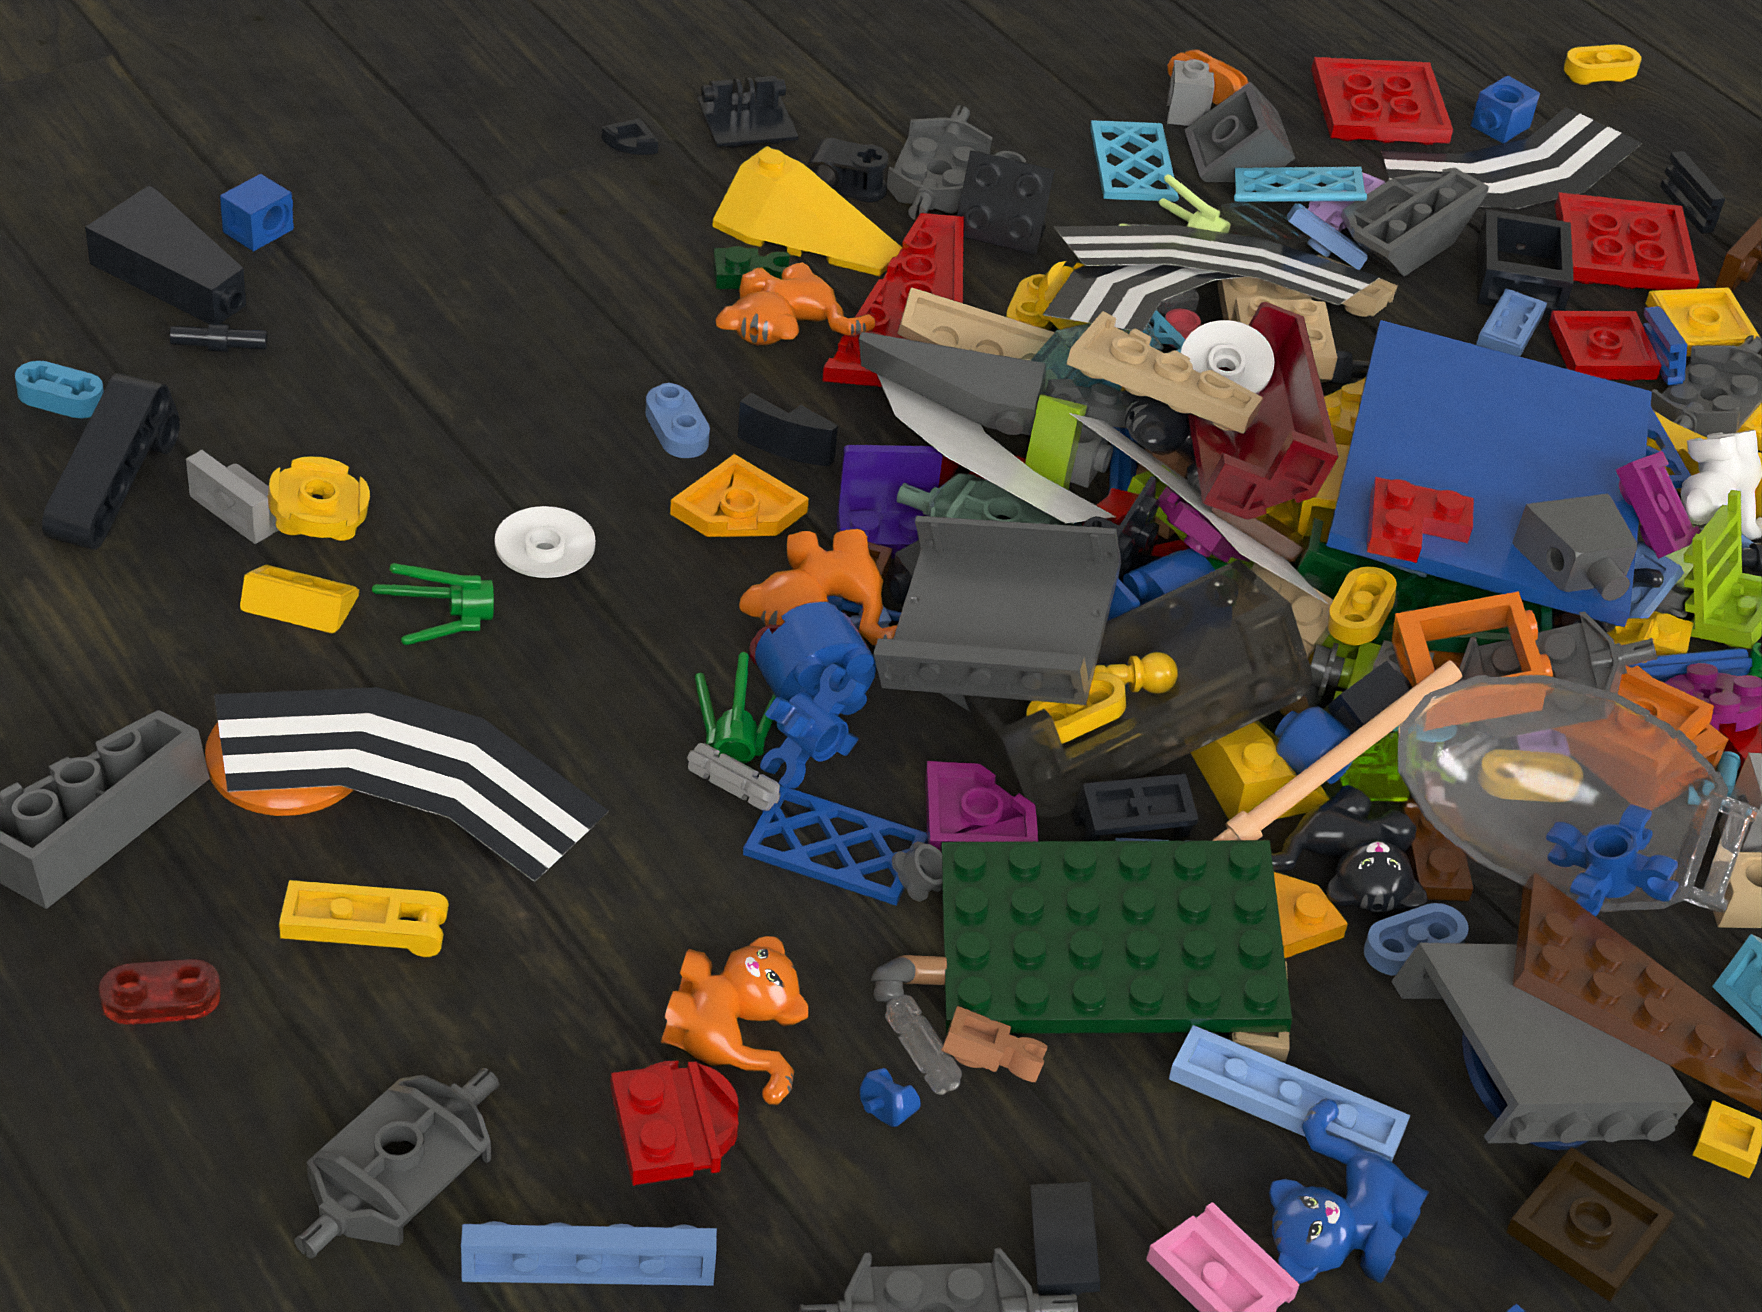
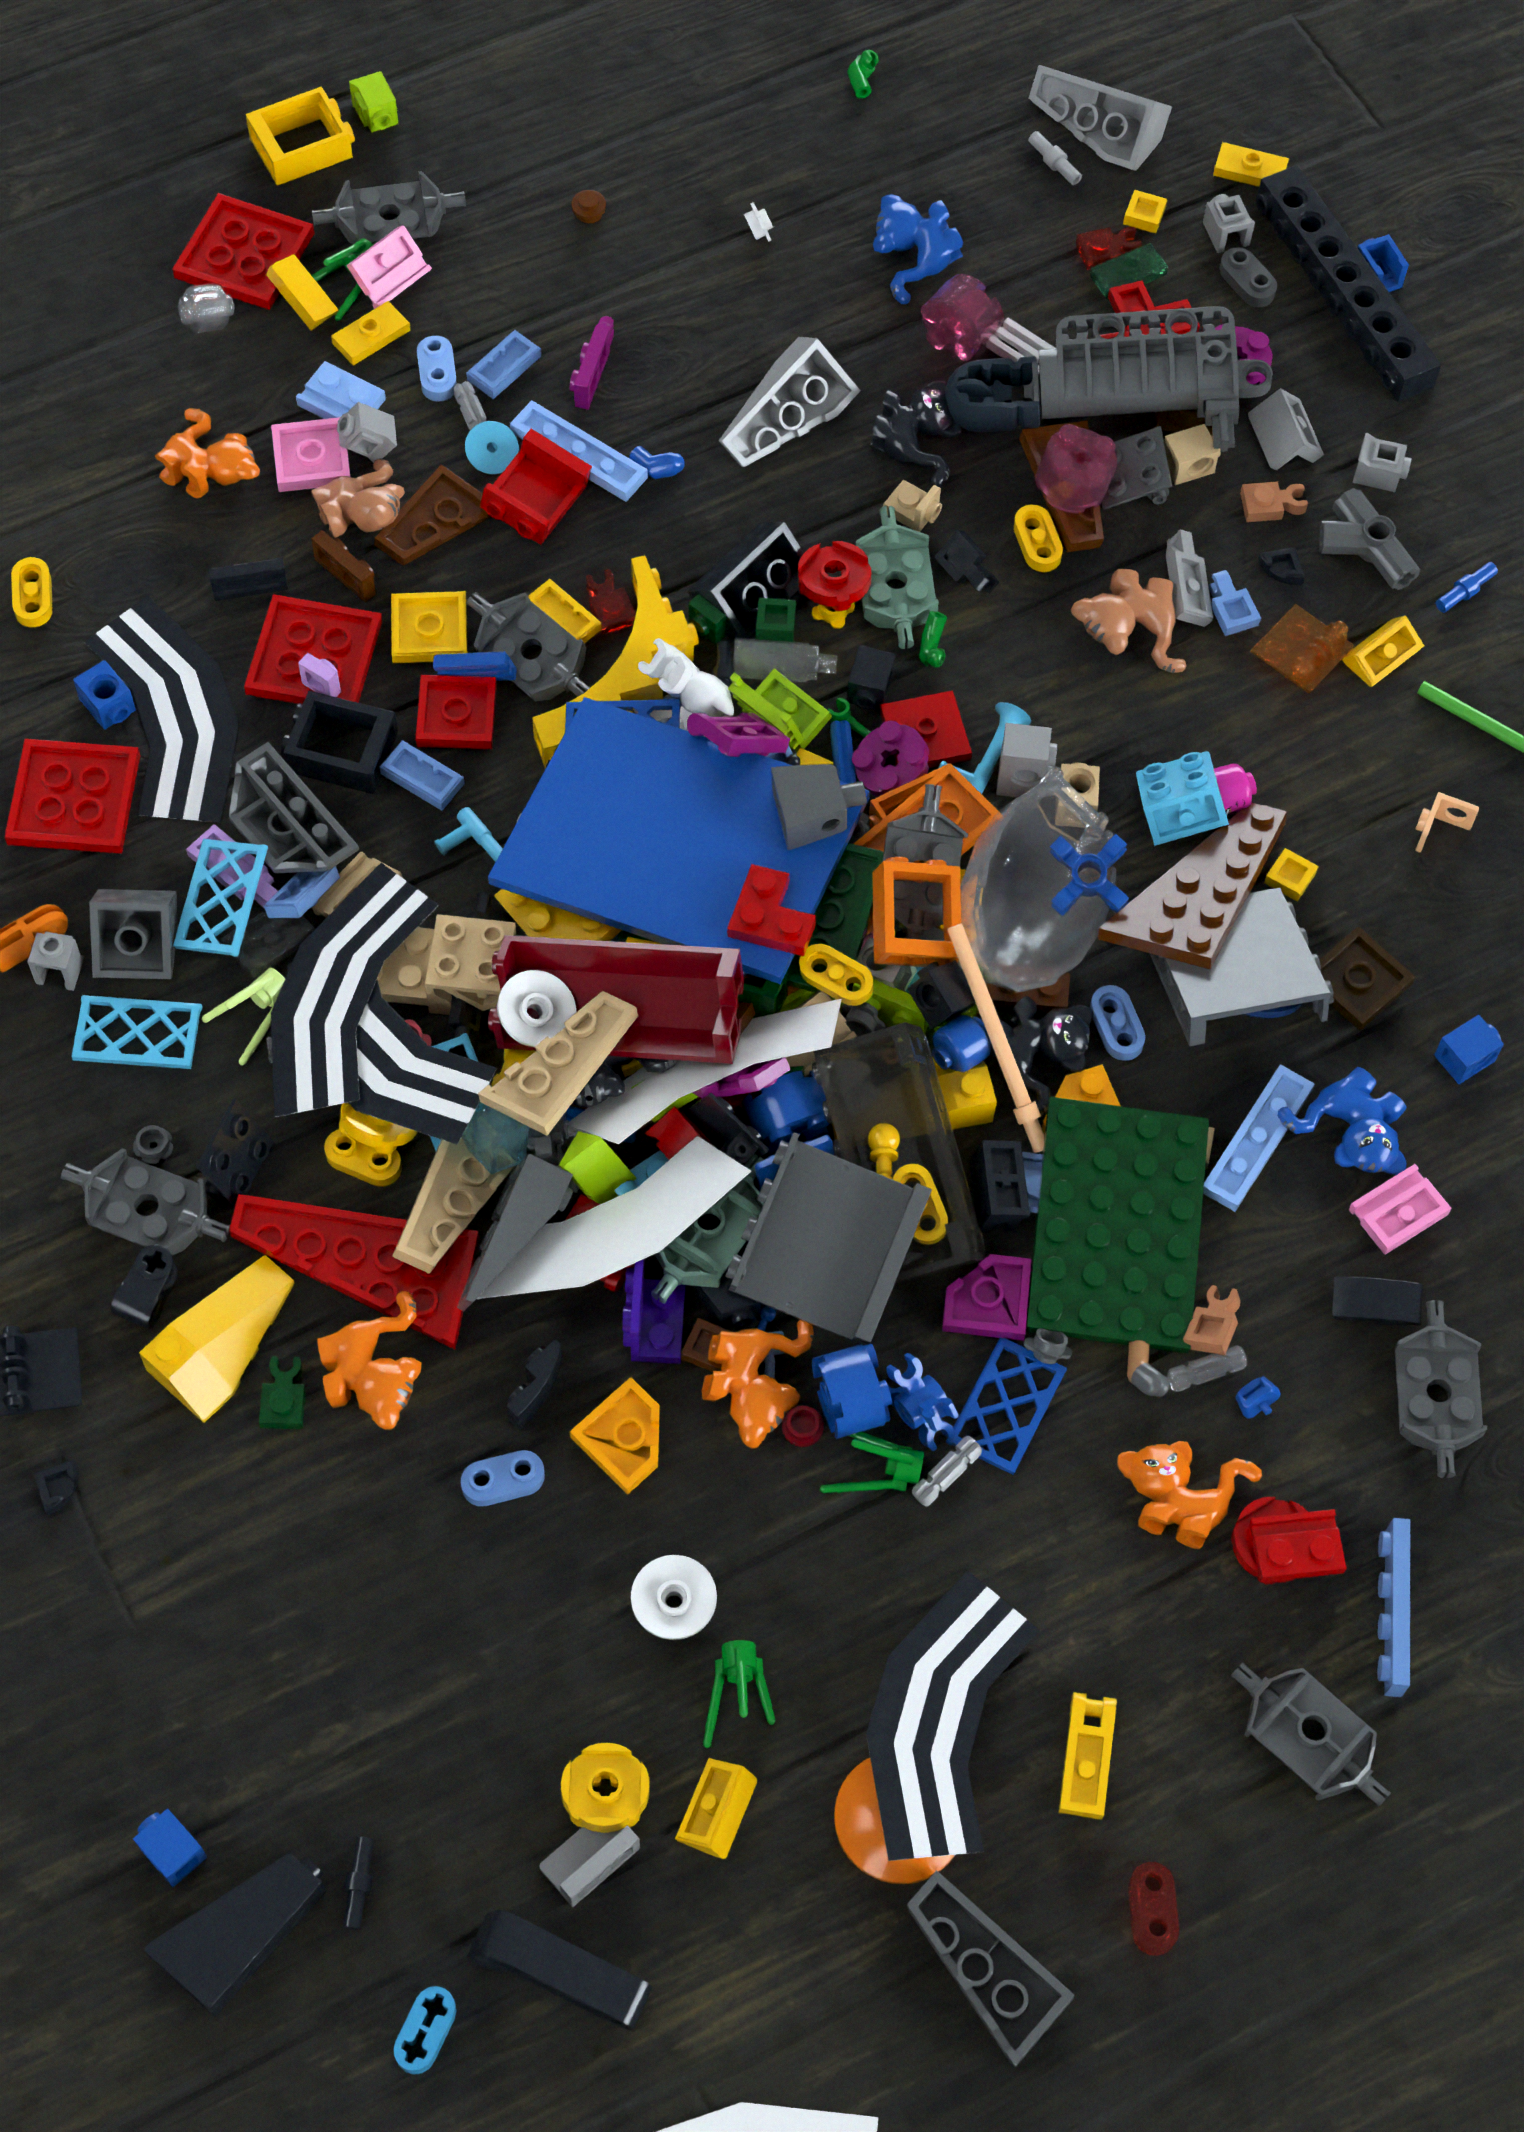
camera: 80 degrees left, 20 degrees up
none -> lavender plate [298,652,341,697]

